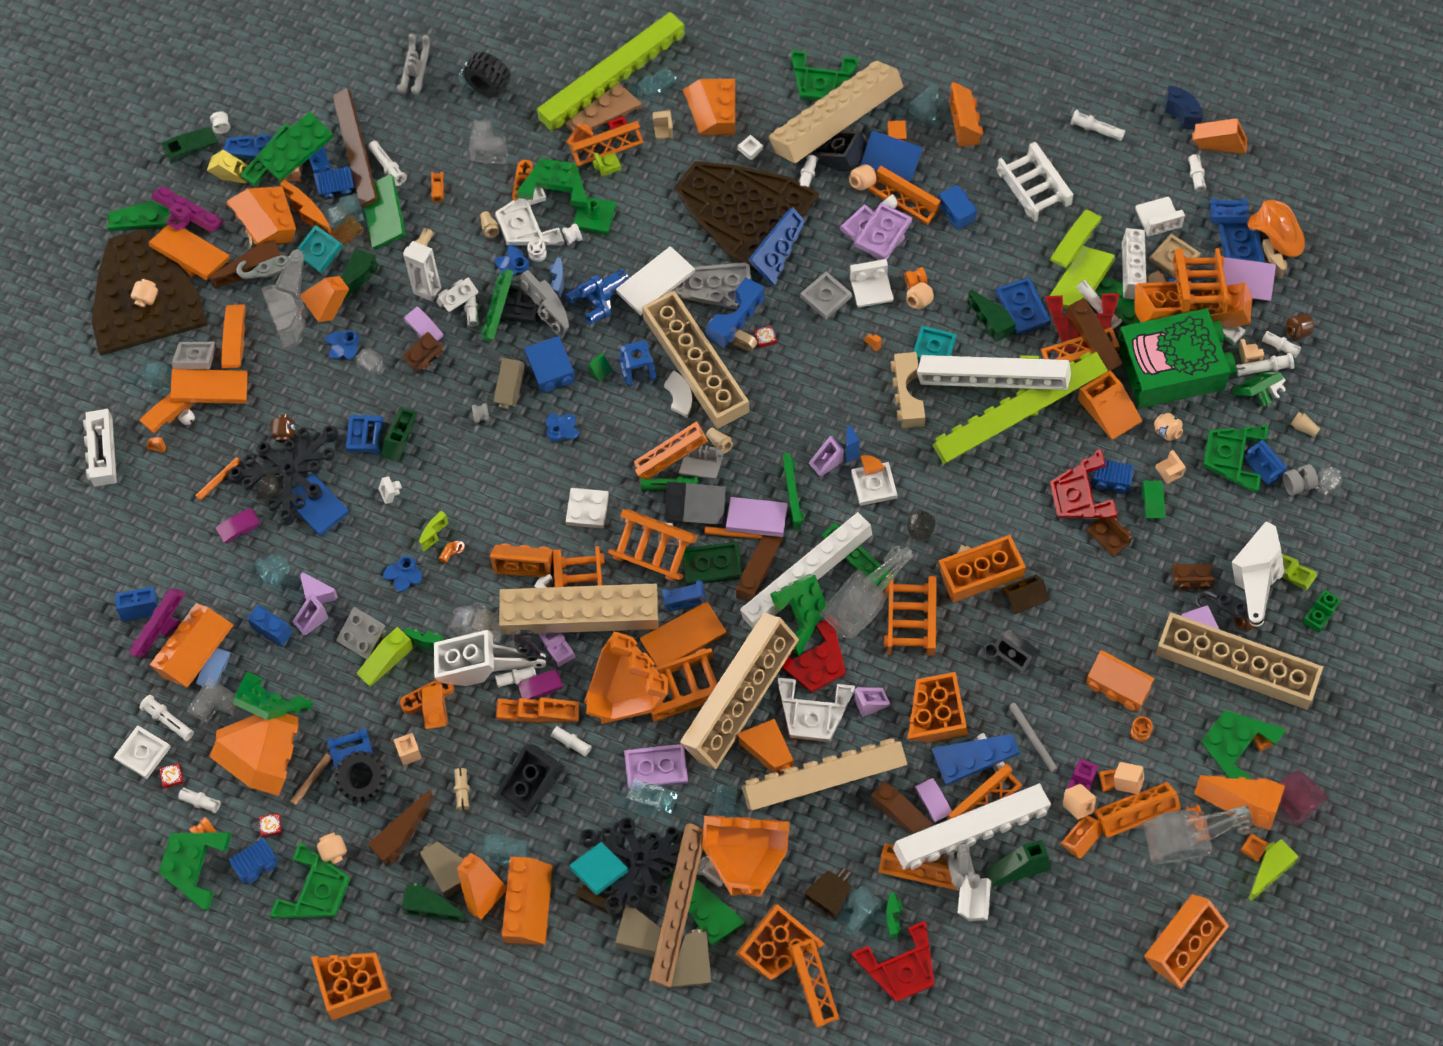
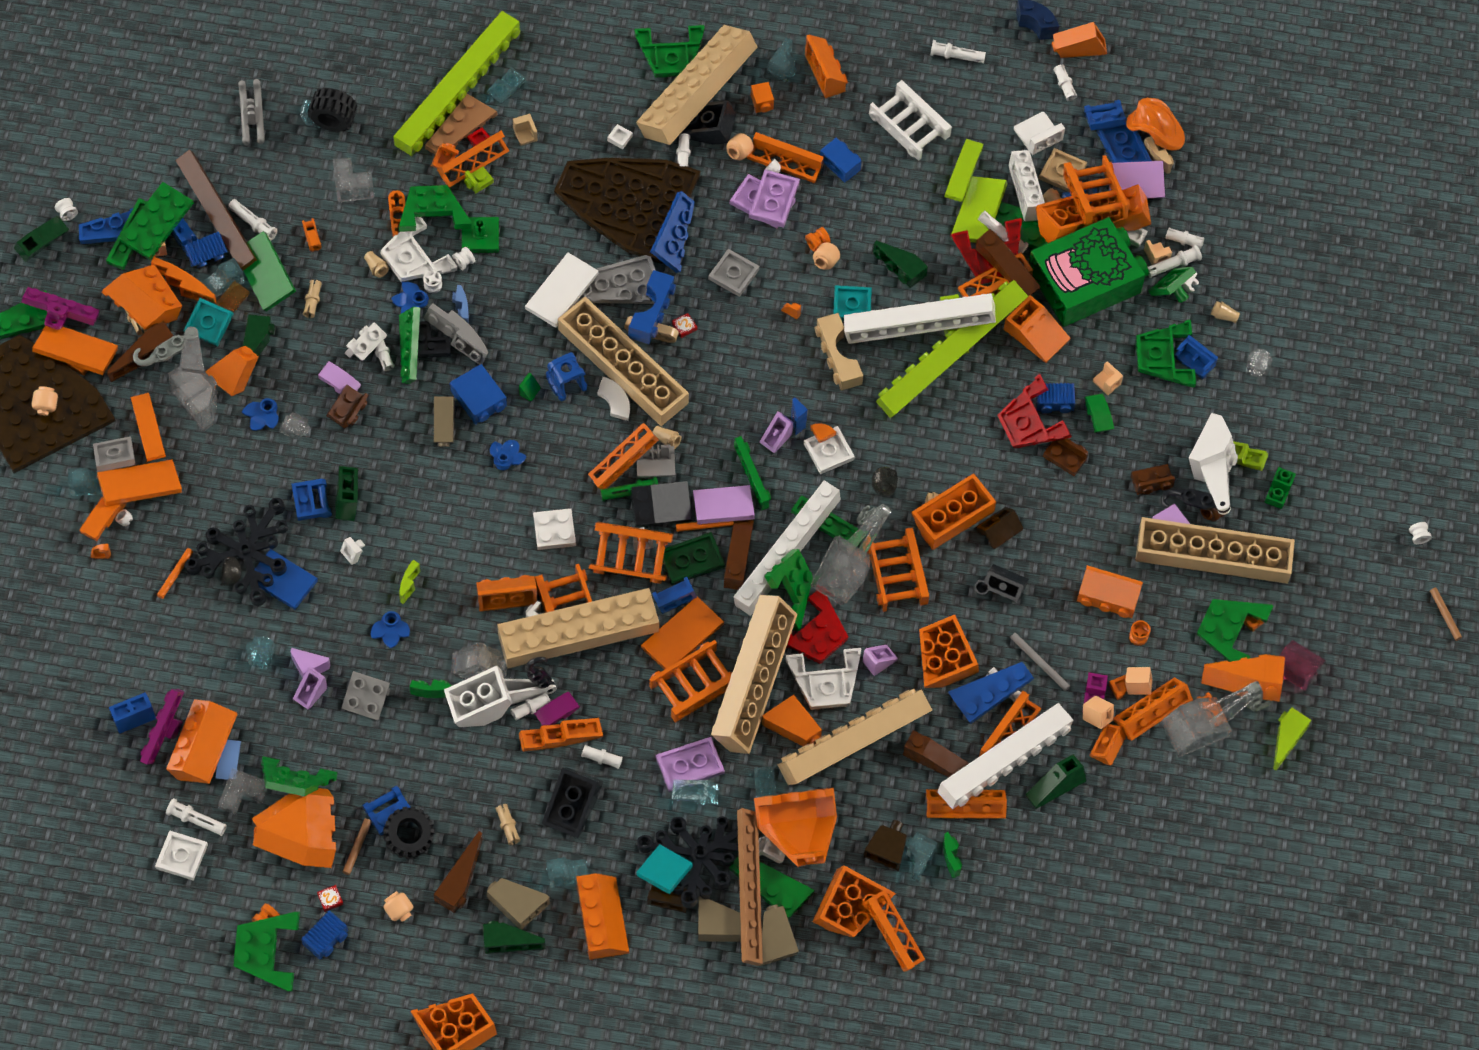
camera: 20 degrees left, 0 degrees up
white brick [83,409,117,487] -> none
tile [159,763,184,789] -> none
white pin [178,788,220,813] -> none
light yellow slope [207,150,248,184] -> none
magenta slope [216,508,261,544] -> none
blue brick [247,605,292,647] -> none
green wing [270,842,350,919] -> none
reddish brown head [271,414,295,443] -> none
lime slope [357,627,414,687] -> none
light nougat panel [394,733,422,766] -> none
orange beam [400,680,454,715] -> none
white brick [403,241,441,302] -> none
orange slope [422,684,449,729] -> none
orange arm [438,541,465,563] -> none
orange slope [457,853,507,919] -> none
light grey wheel [472,403,490,424] -> none
lavender slope [538,633,576,667] -> none
blue wheel [565,269,629,325] -> none
orange panel [584,631,668,724] -> none
orange wedge [683,79,735,135] -> none
white bracket [850,259,893,308] -> none
red wing [852,921,934,1003] -> none
blue tile [861,130,923,182] -> none
lavender slope [915,778,952,822] -> none
light grey piece [946,844,980,889] -> none
white panel [958,874,991,921] -> none
blue tile [995,277,1051,336] -> none
orange slope [1144,894,1229,989] -> none
light nougat head [1154,413,1183,441] -> none
orange tile [1240,833,1269,862] -> none
light grey wheel [1282,464,1318,496] -> none
reddish brown head [1286,313,1314,340] -> none

